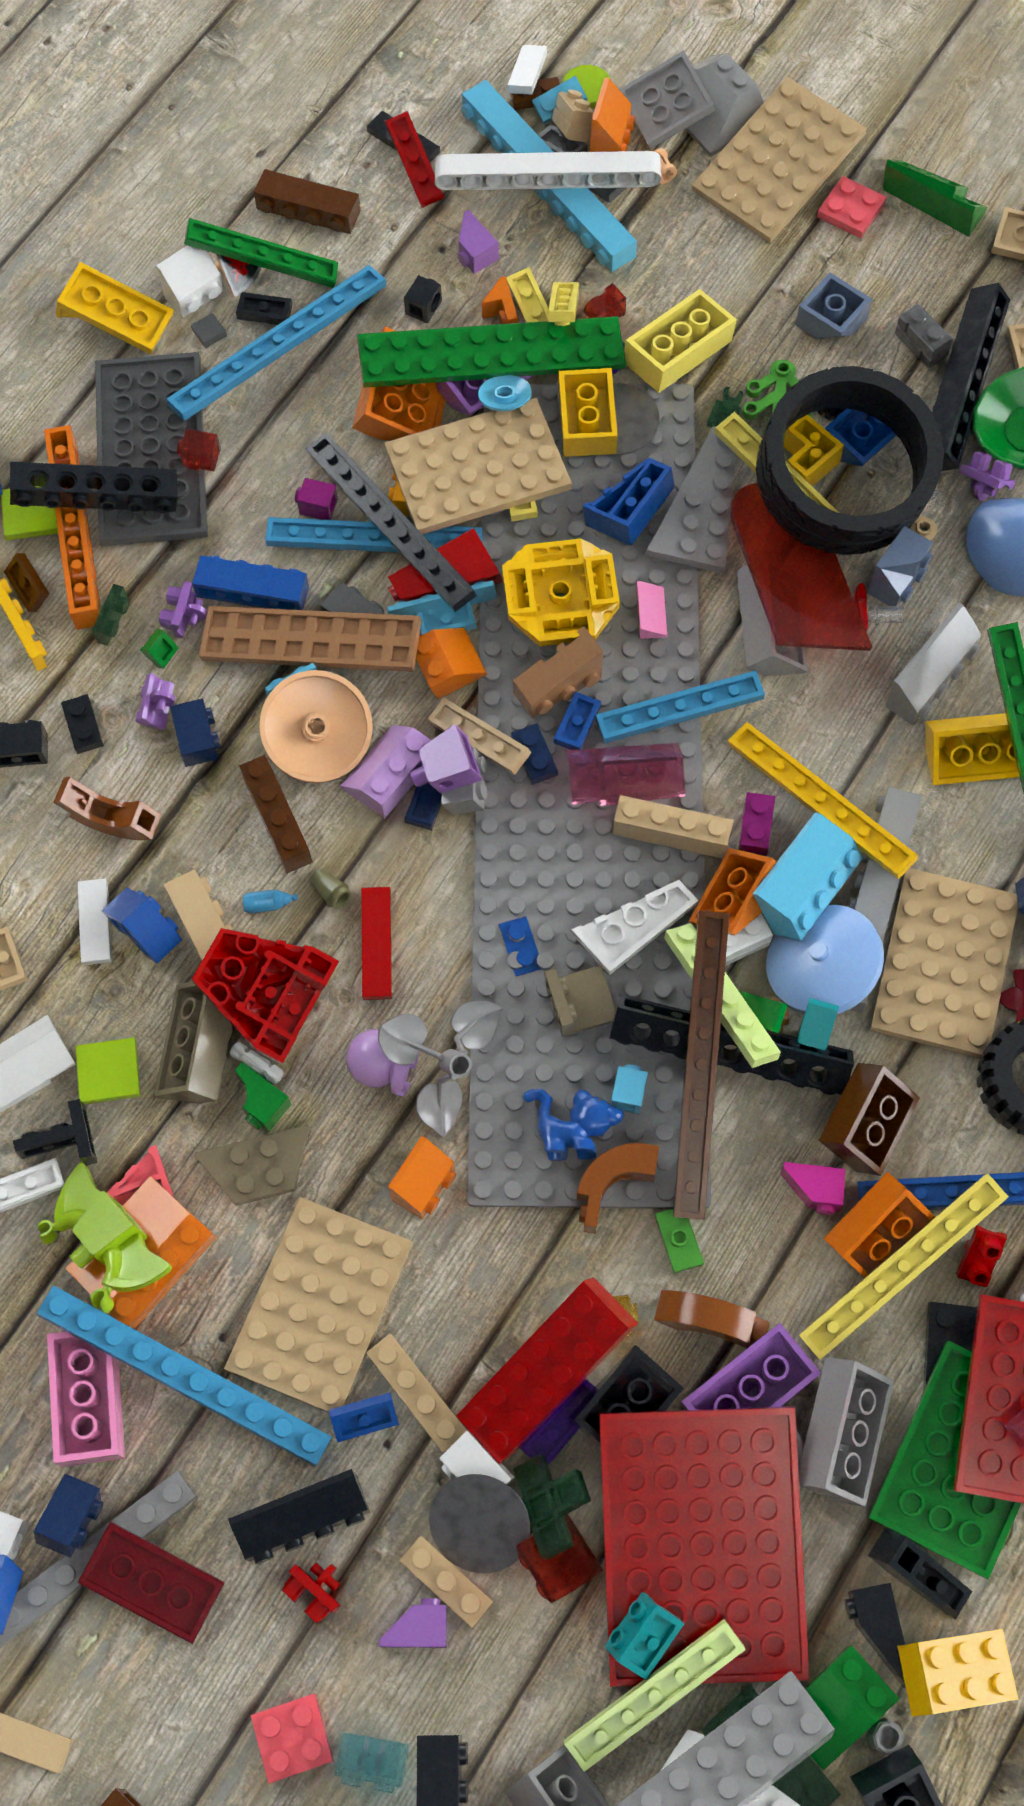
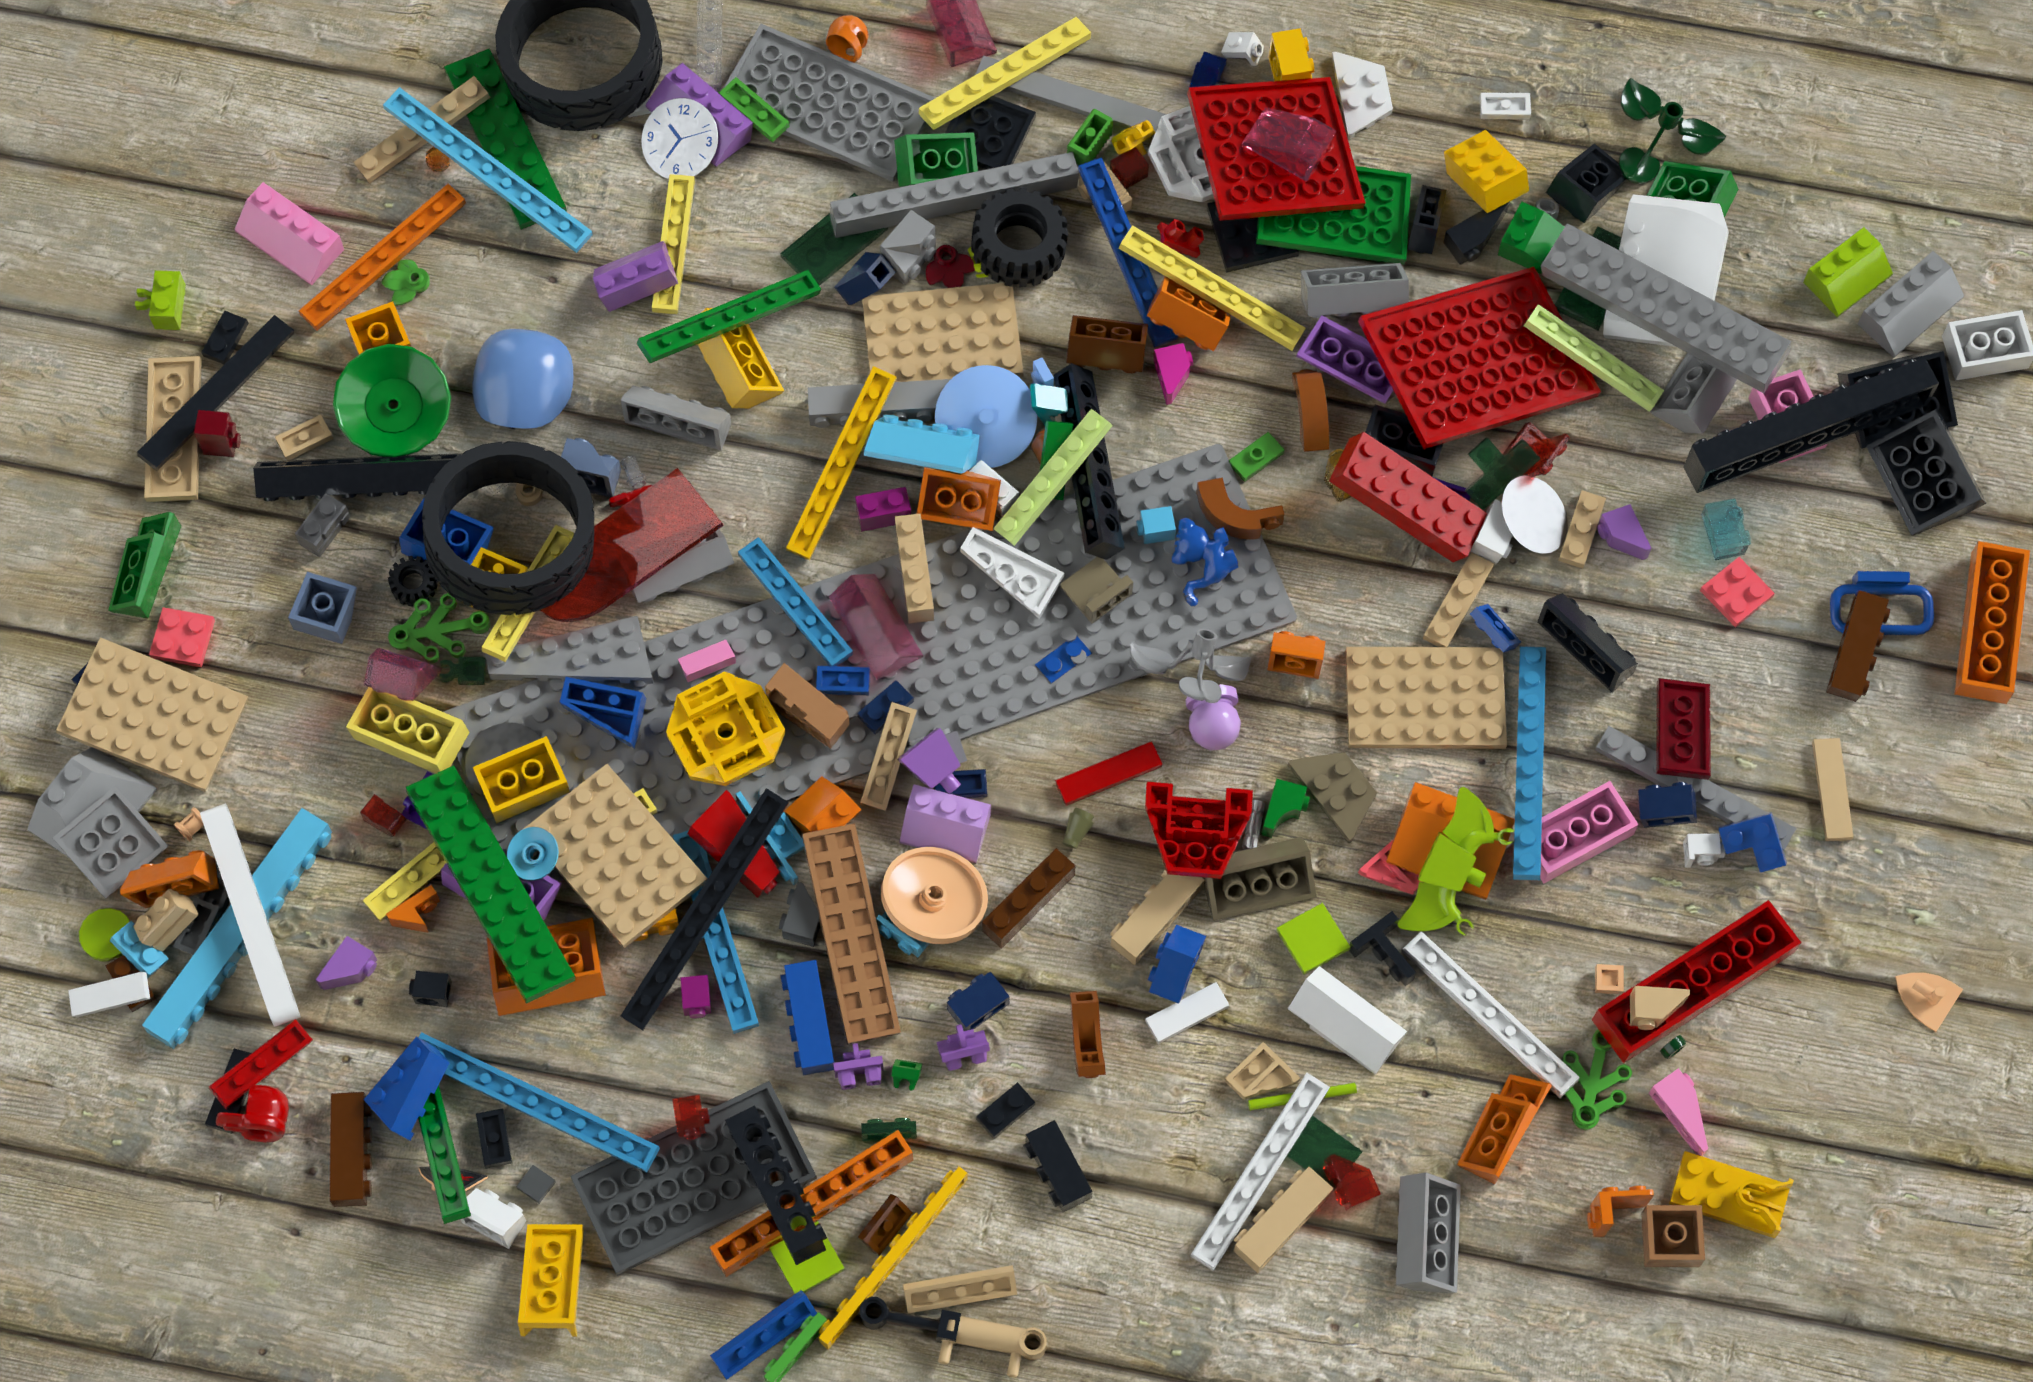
camera: 115 degrees left, 0 degrees up
dark azure piece [243,889,298,913] -> none
red hips [282,1562,341,1624] -> none
light yellow plate [548,282,579,326] -> none
teal bracket [605,1592,684,1680] -> none
reddish brown plate [673,911,730,1220] -> none
medium lavender hips [959,452,1015,501] -> none
none -> red piece [216,1085,289,1143]
none -> clear pink slope [364,648,442,701]
none -> blue wedge [364,1036,450,1141]
none -> light blue plate [1031,357,1054,387]

